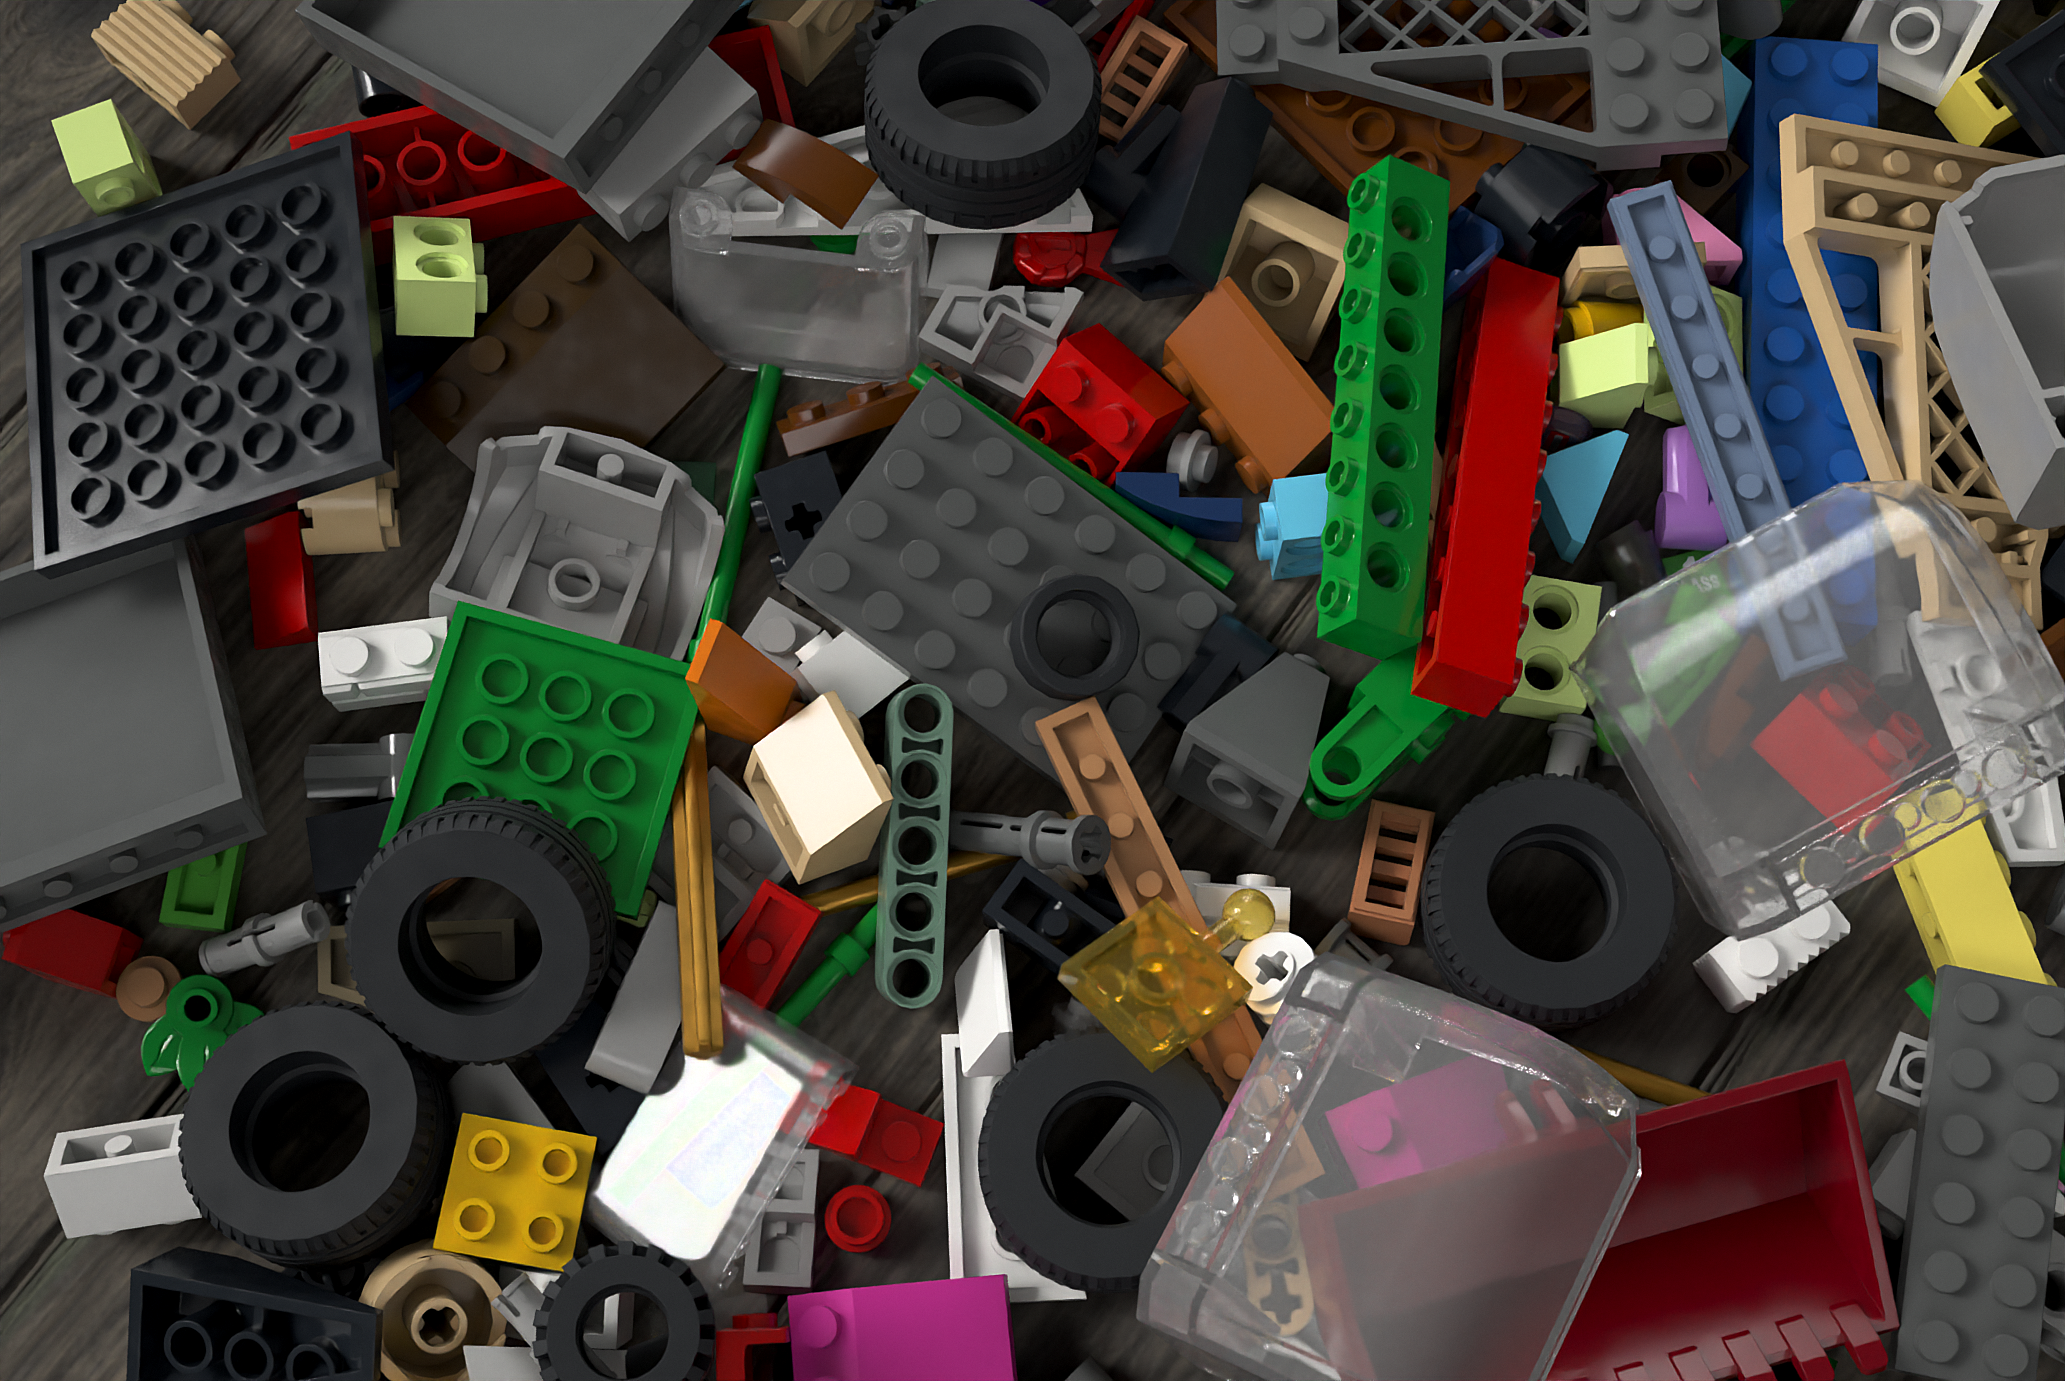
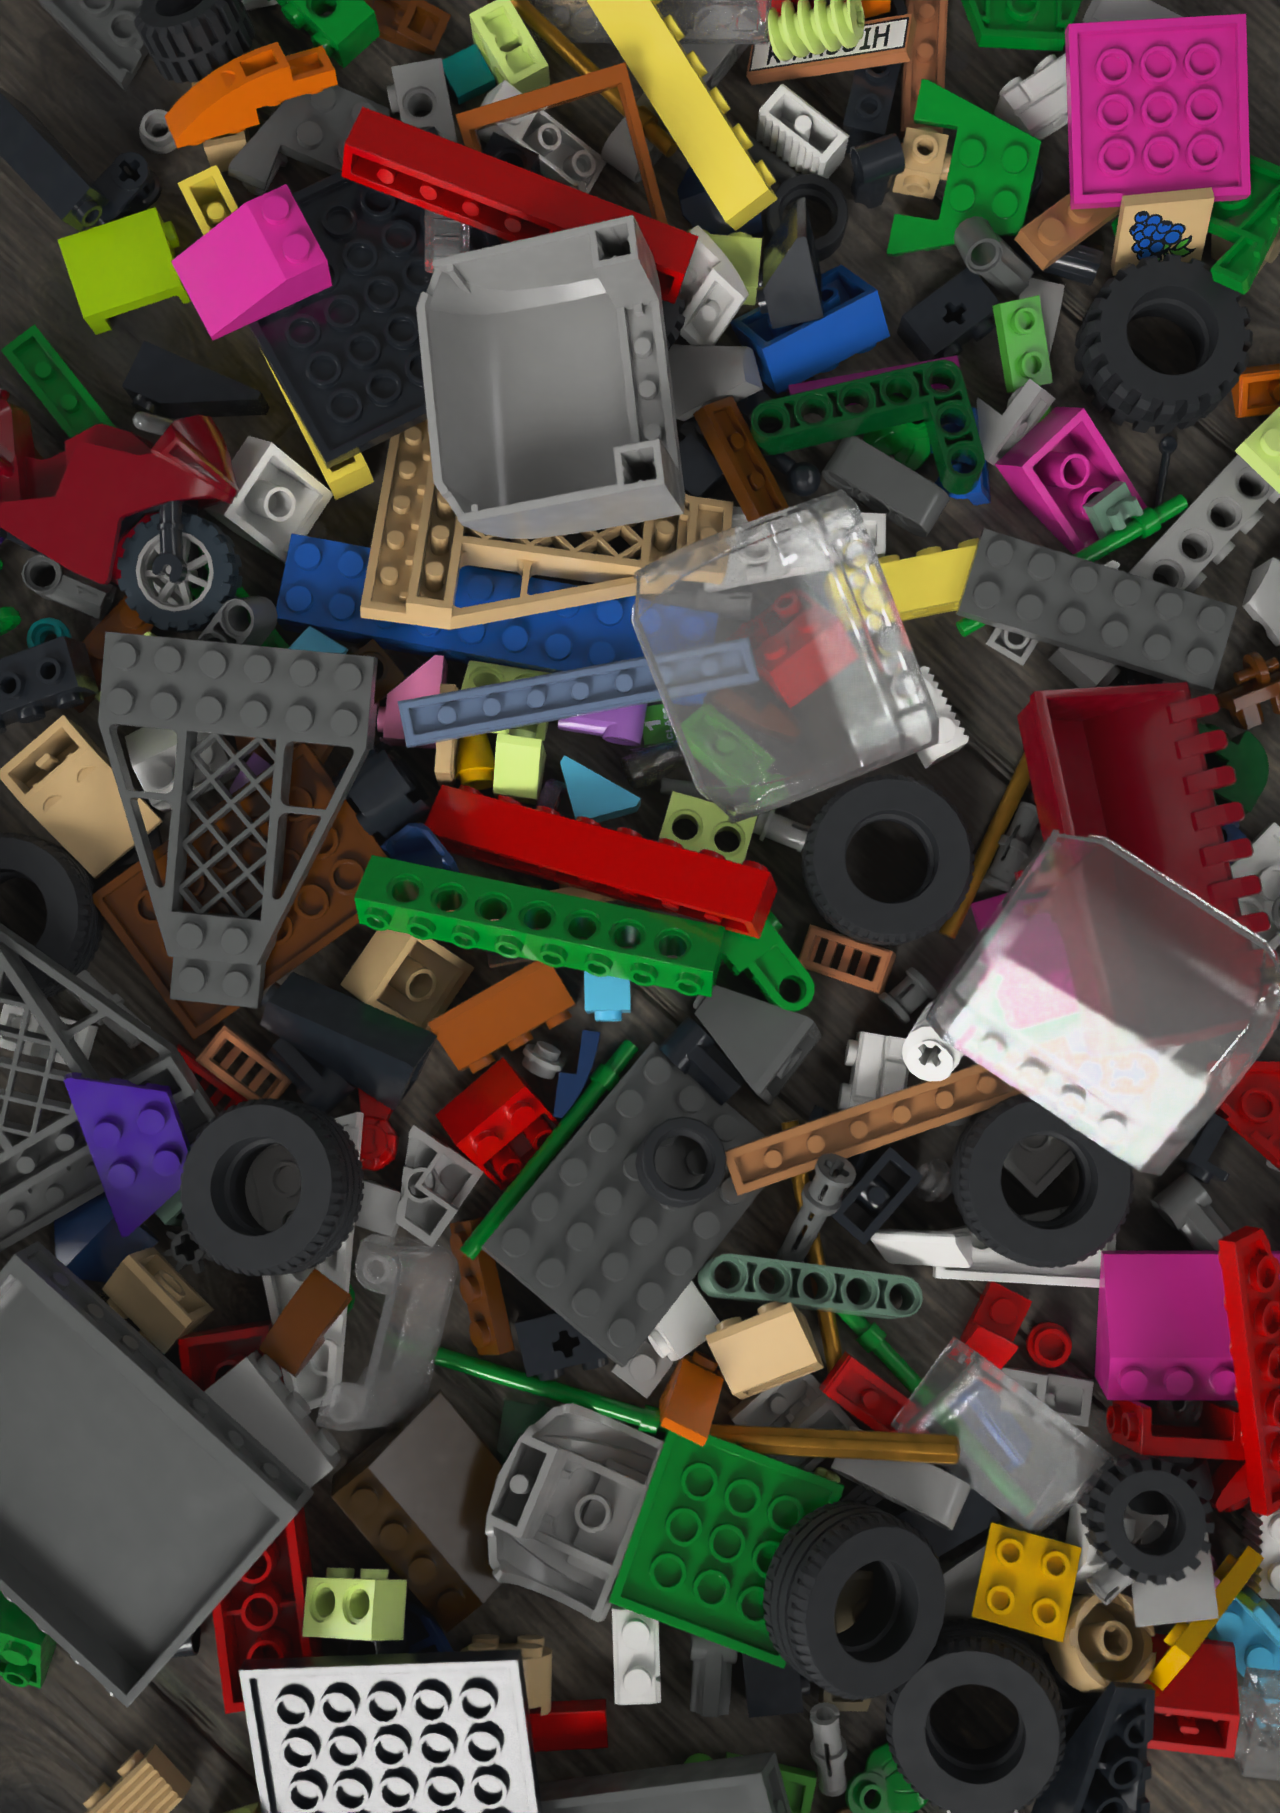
camera: 85 degrees left, 10 degrees up
clear yellow plate [1058,888,1275,1073] -> none

